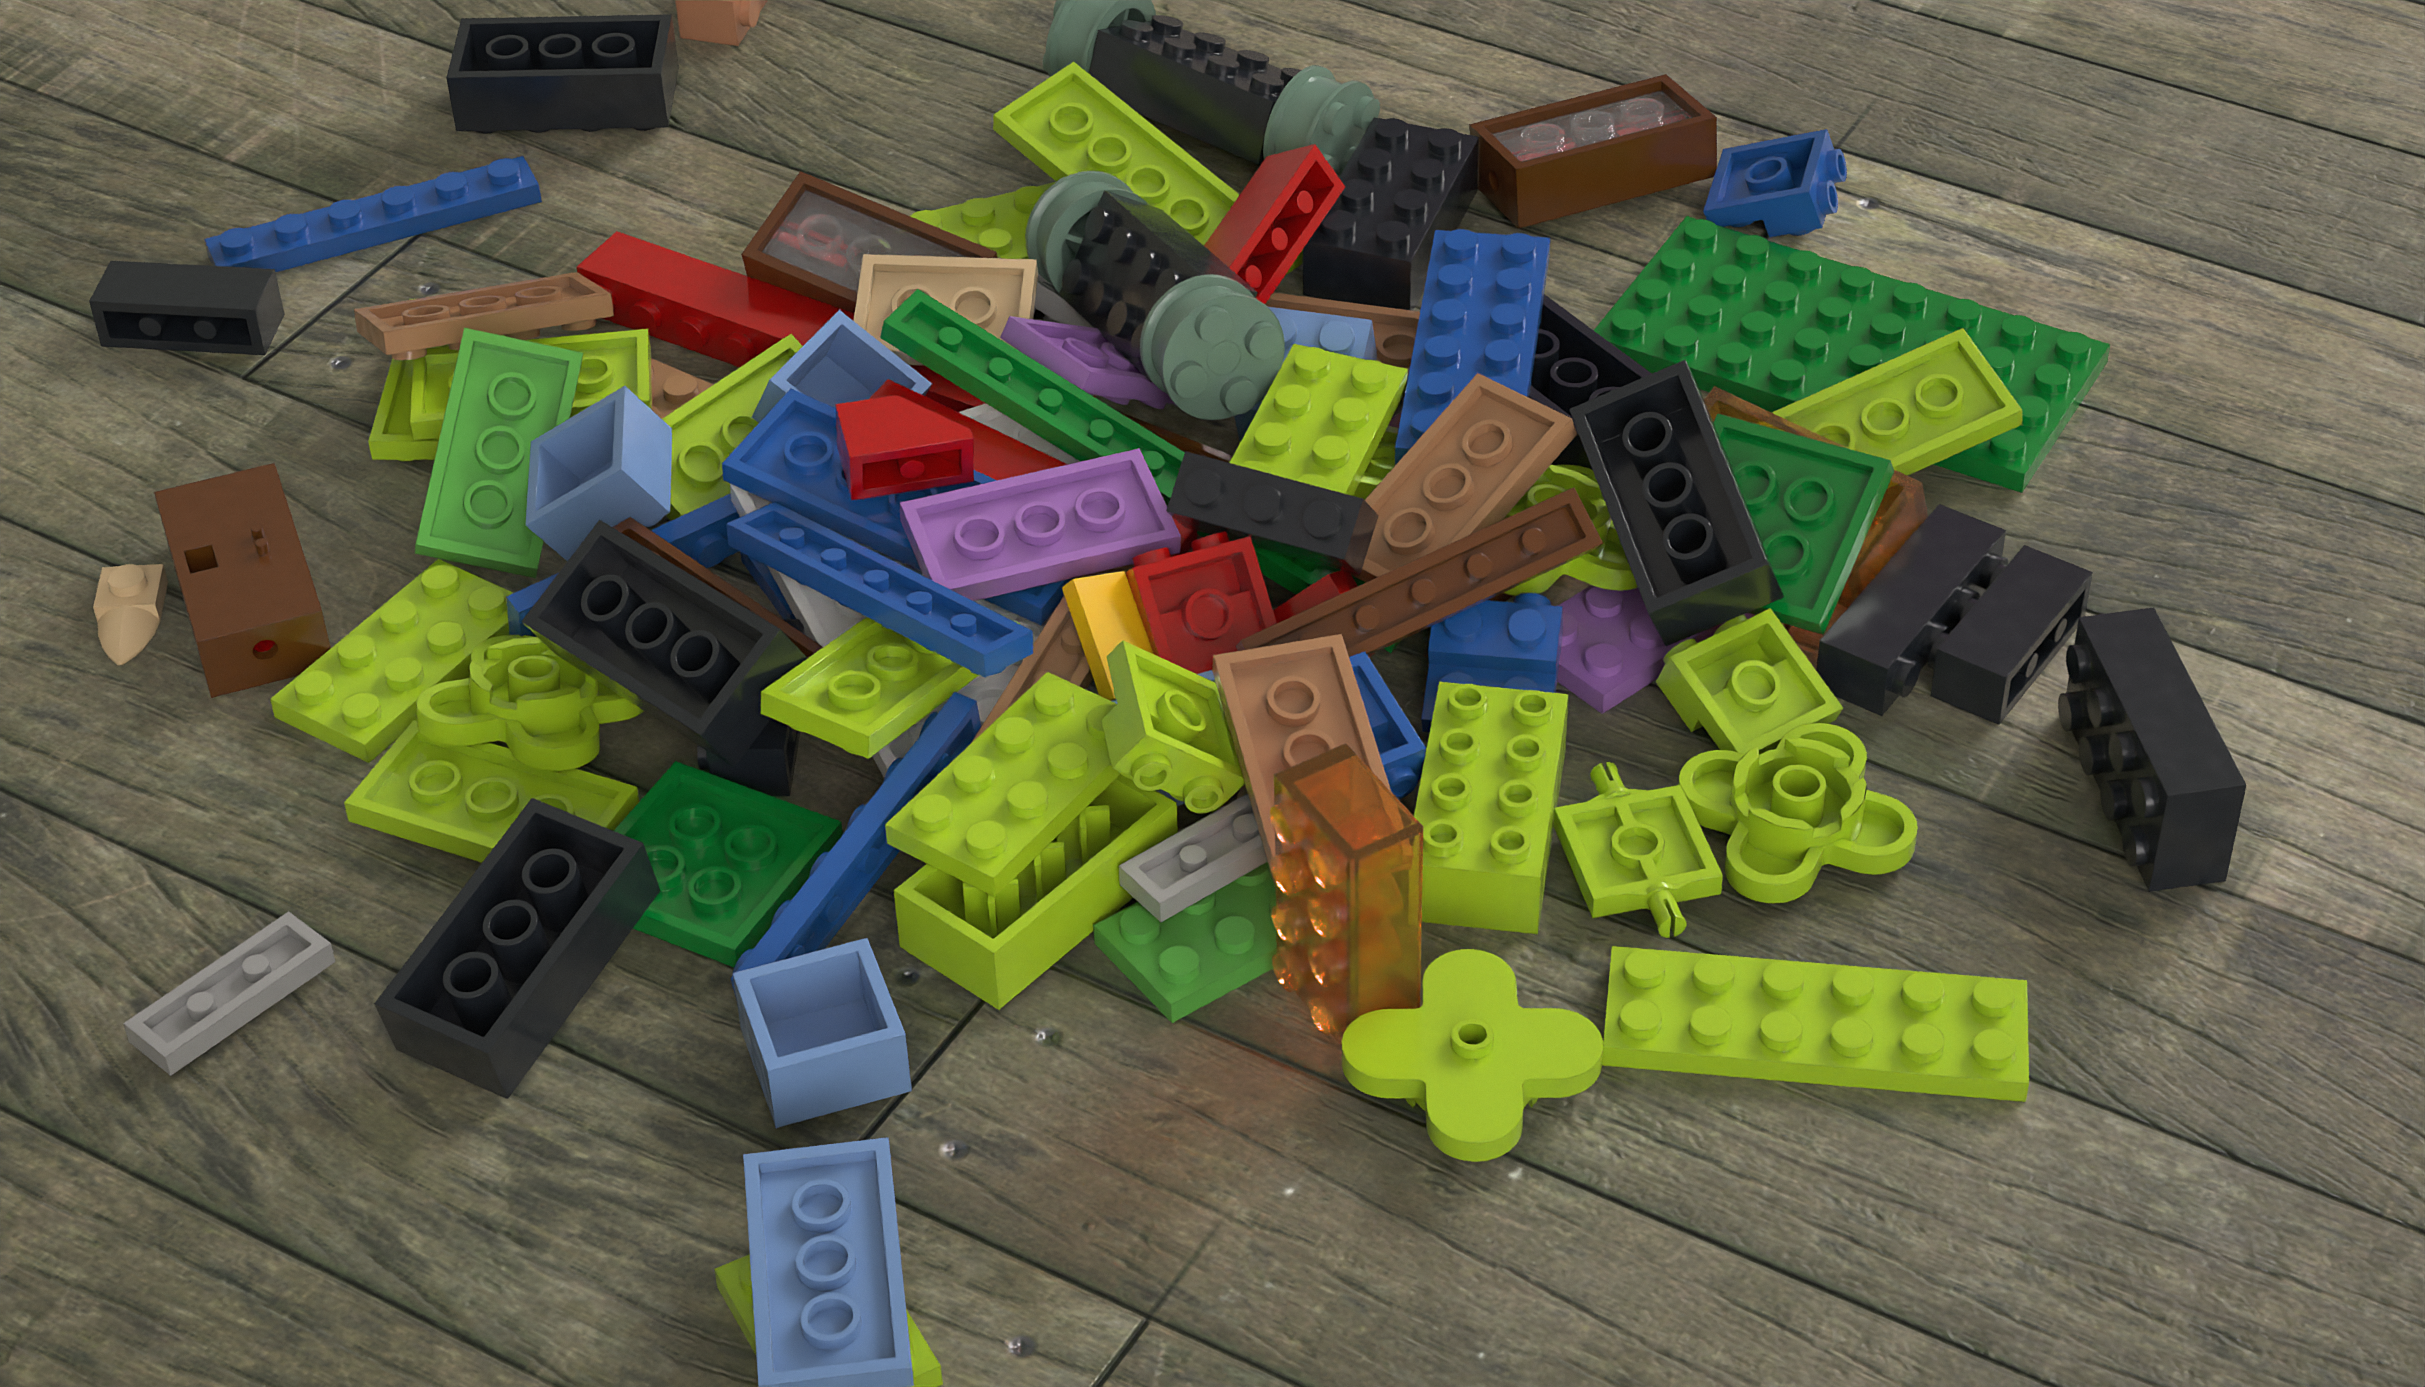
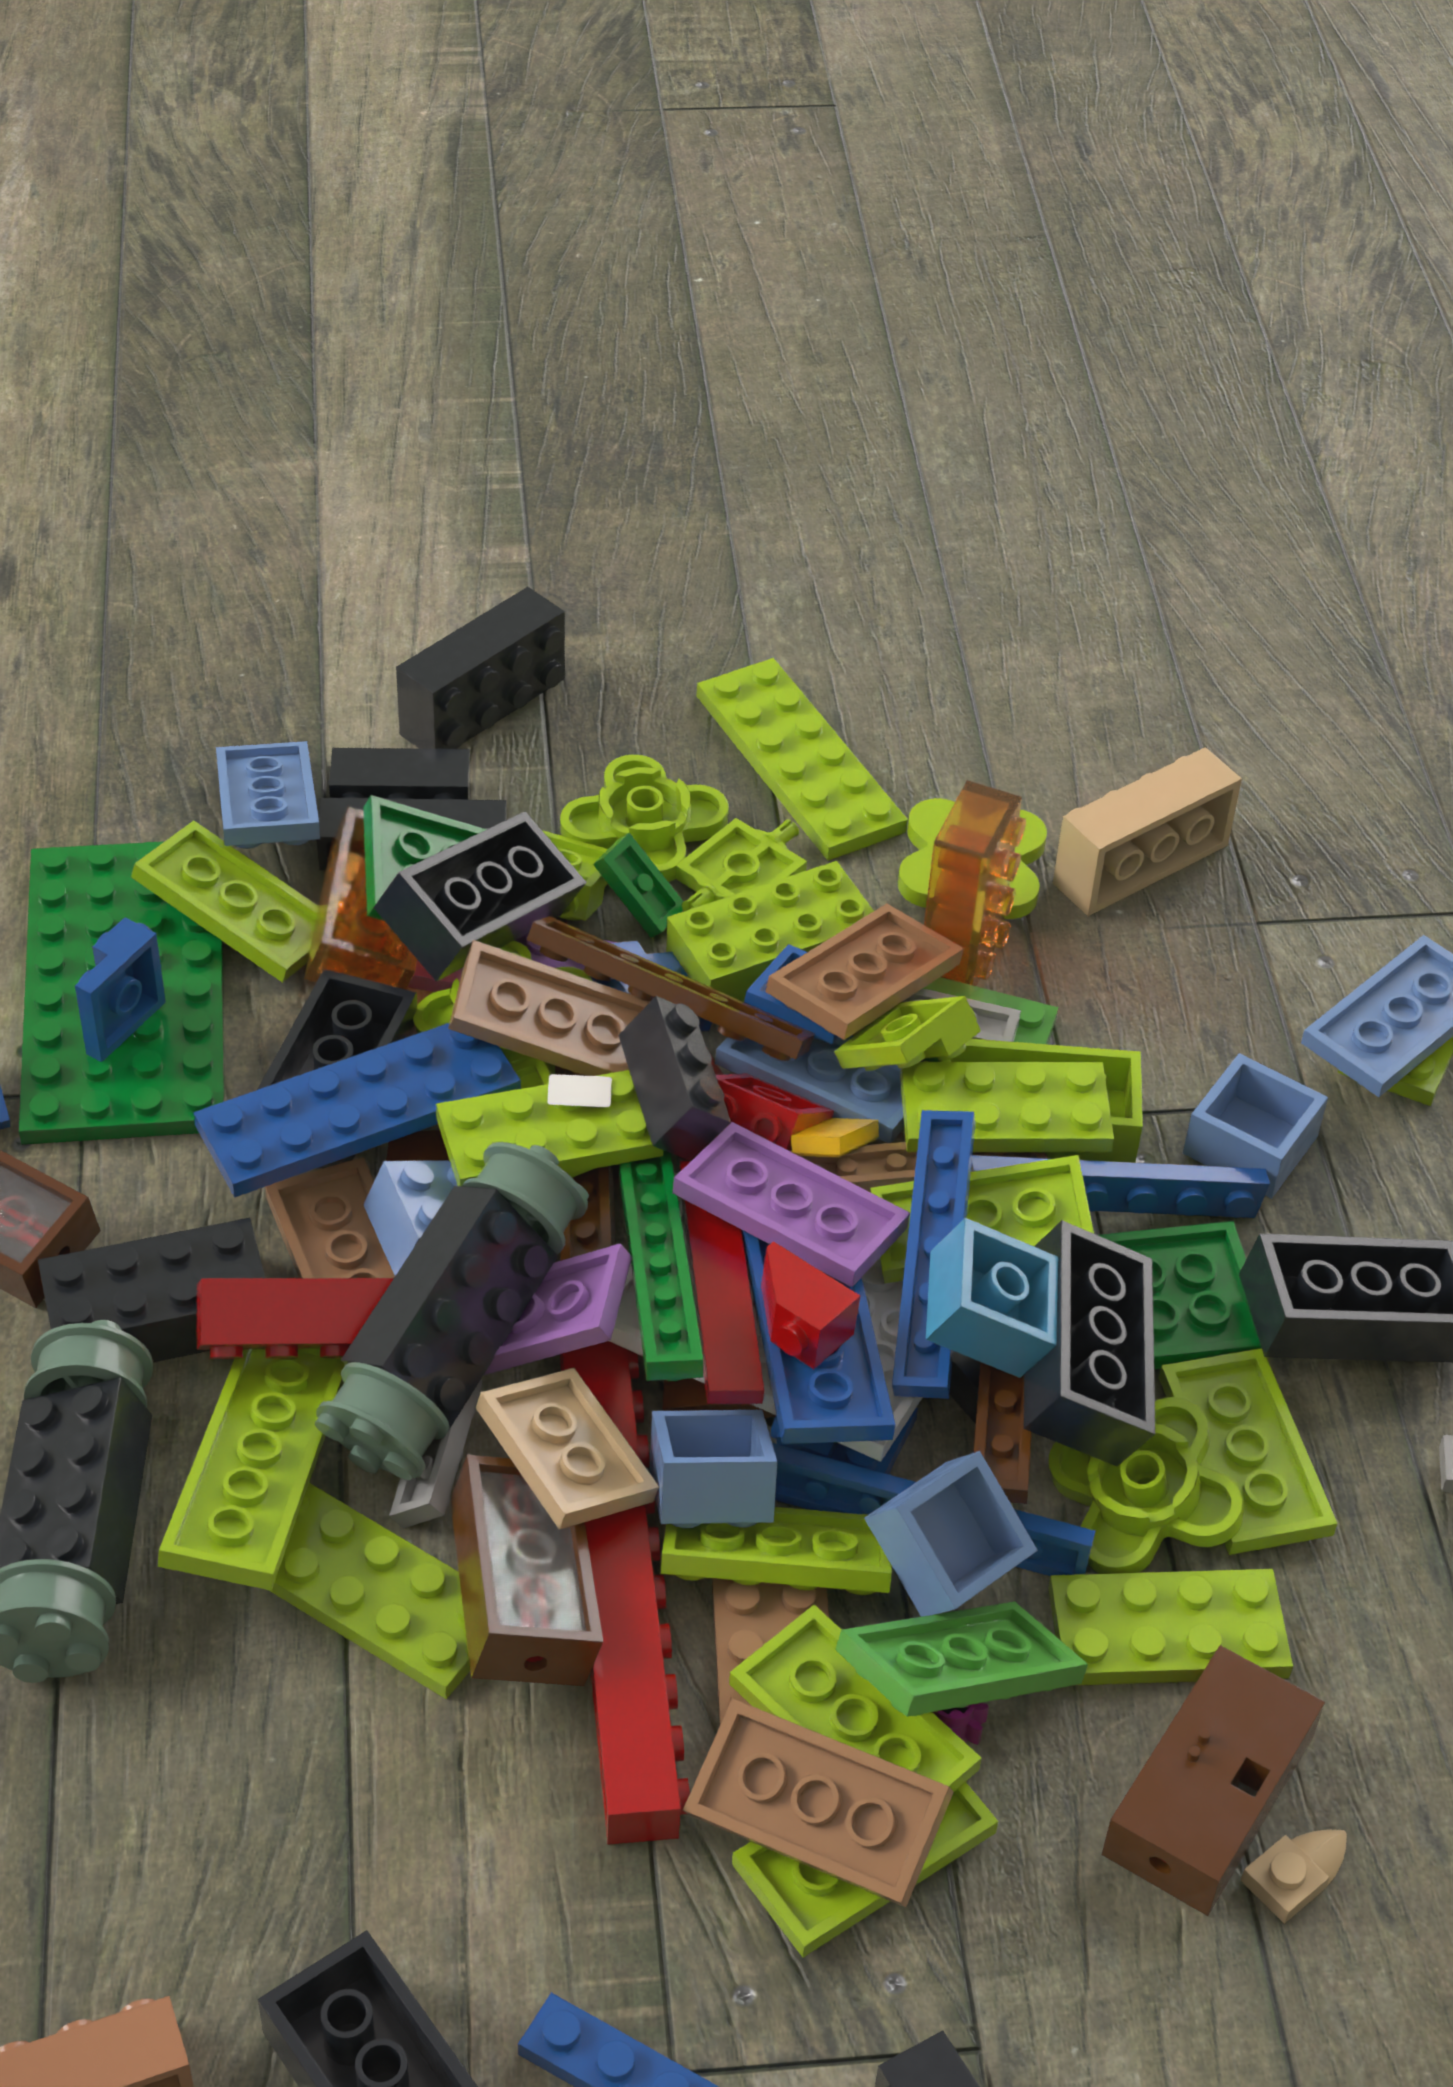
camera: 130 degrees left, 5 degrees up
none -> blue plate [75,917,166,1062]
none -> medium blue plate [216,741,320,849]
none -> white sticker [547,1074,612,1107]
none -> green plate [593,833,684,938]
none -> dark azure brick [926,1218,1058,1378]
none -> tan brick [1053,747,1242,916]

